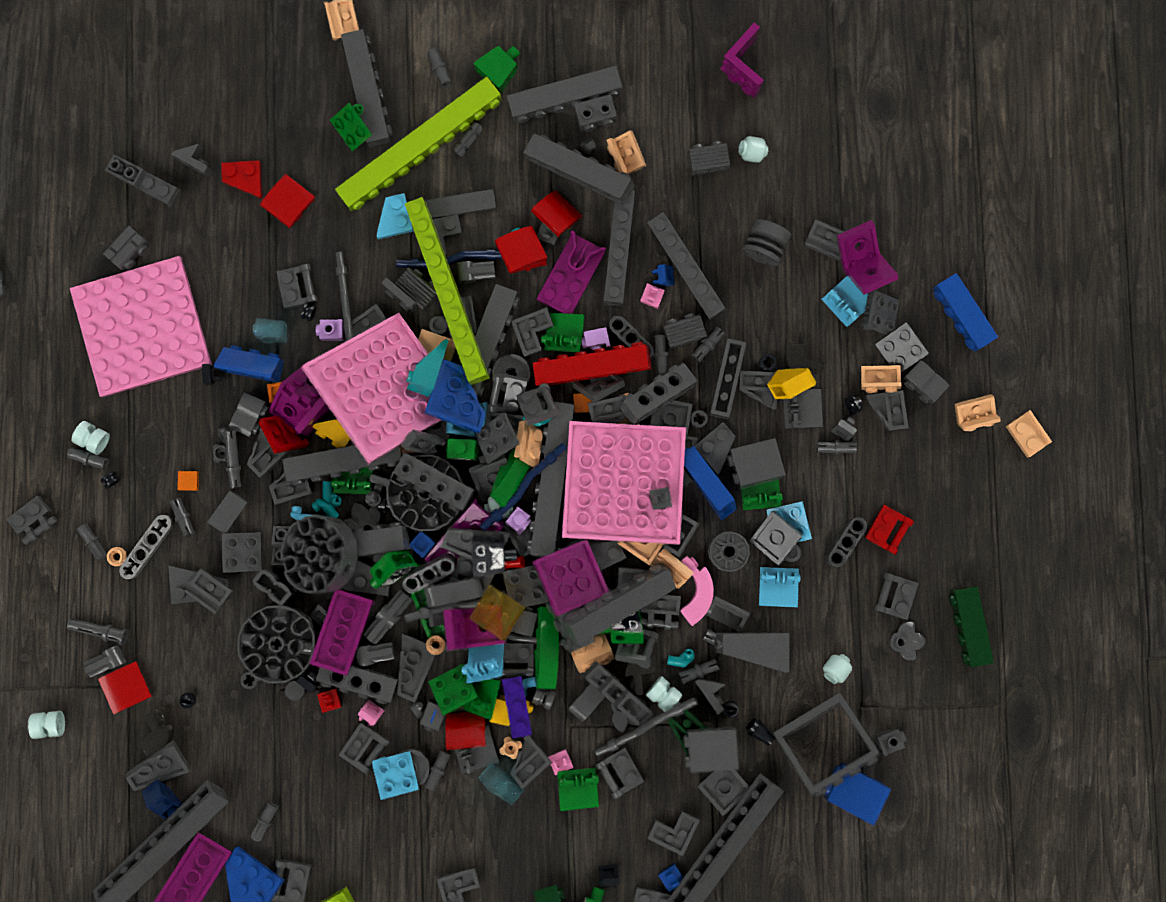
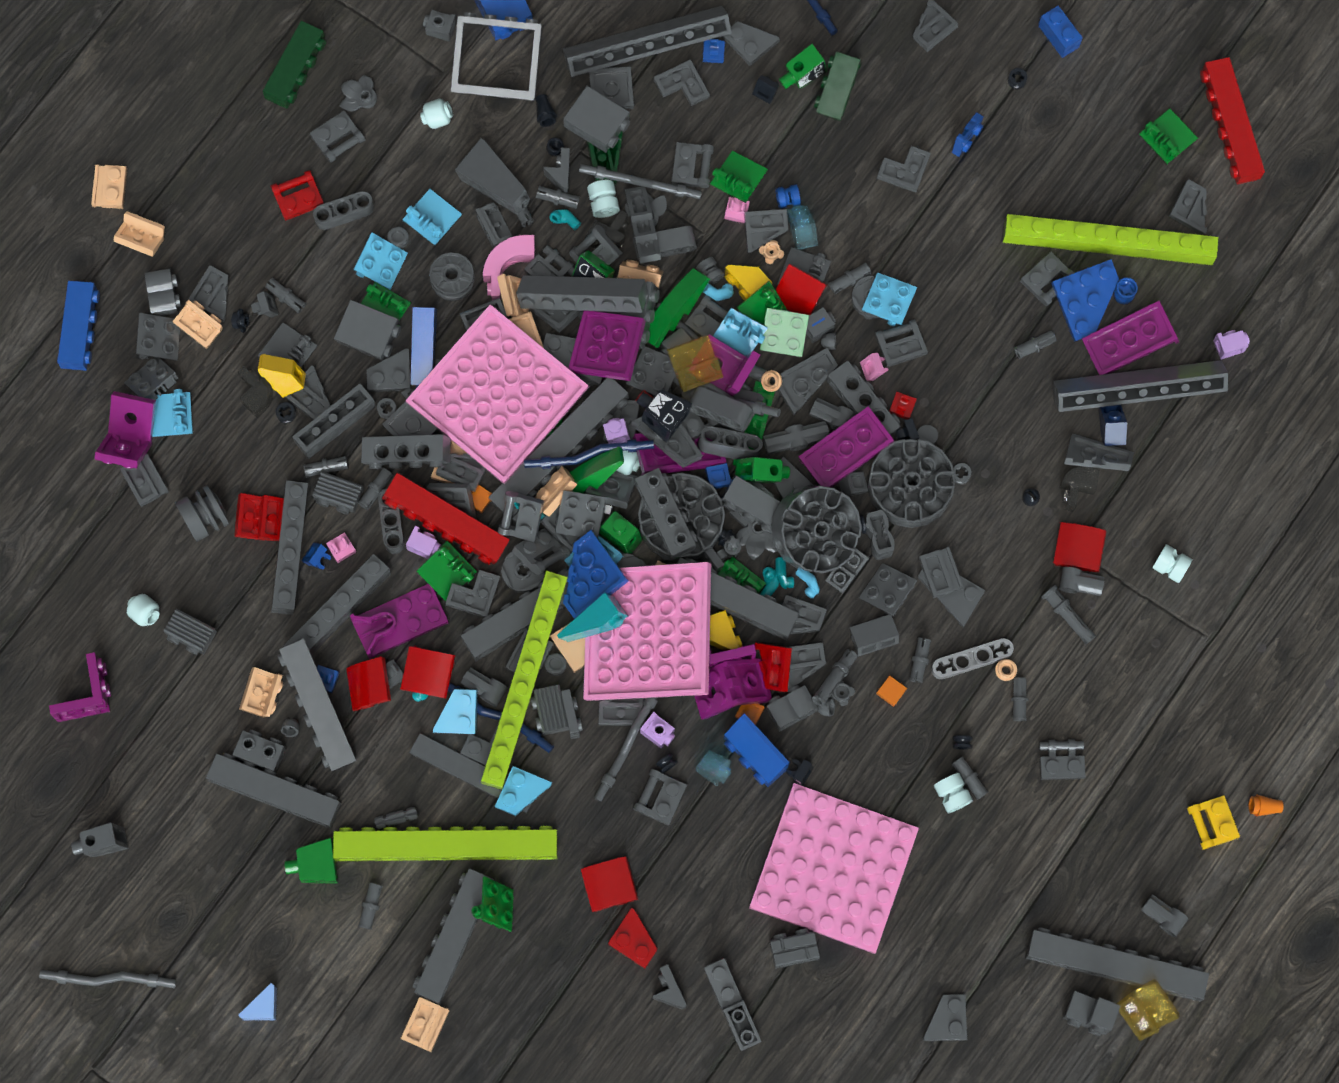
camera: 145 degrees left, 10 degrees down
dark grey hinge [401,430,446,455] -> none
dark purple plate [502,676,532,739] -> none
dark grey tile [649,487,672,511] -> none
plate [749,511,804,566] -> none
none -> red slope [234,493,284,541]
none -> blue tile [317,665,340,694]
none -> medium azure wing [433,689,477,734]
none -> blue wheel [776,184,801,209]

